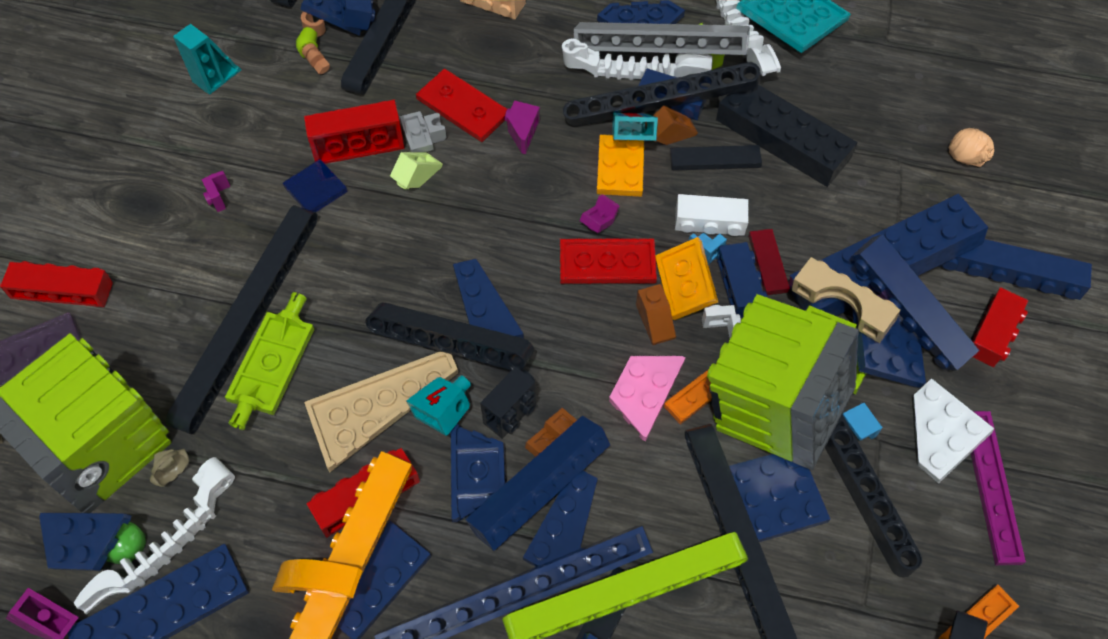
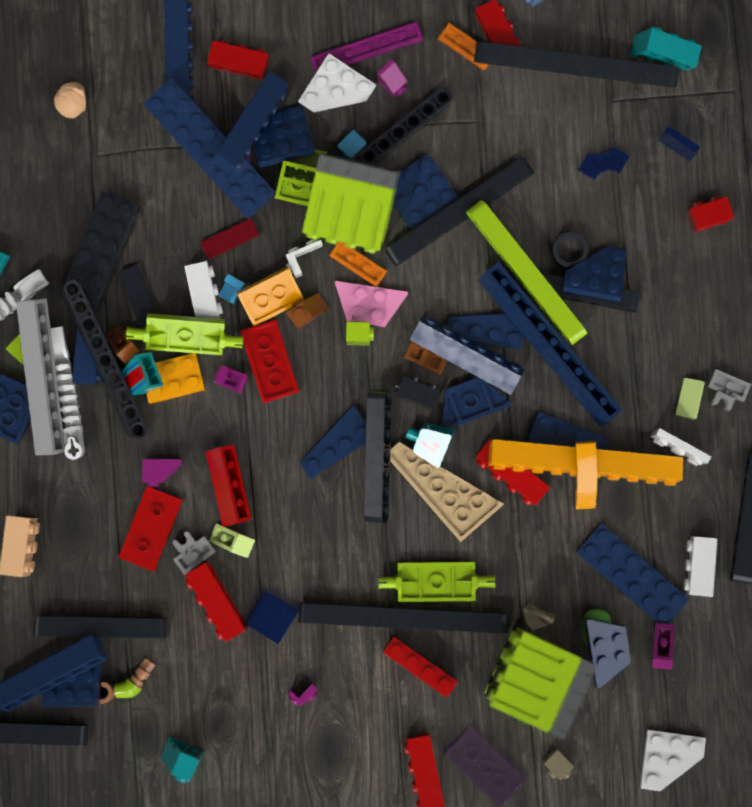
camera: 105 degrees left, 25 degrees up
white piece [74,457,235,614] -> none
dark blue brick [716,242,768,319] -> none
tan arch [792,257,900,343] -> none
none -> lime plate [126,313,243,355]
none -> red brick [205,445,252,527]
none -> lime brick [346,322,374,346]
none -> magenta slope [378,60,407,98]
none -> red brick [383,636,458,698]

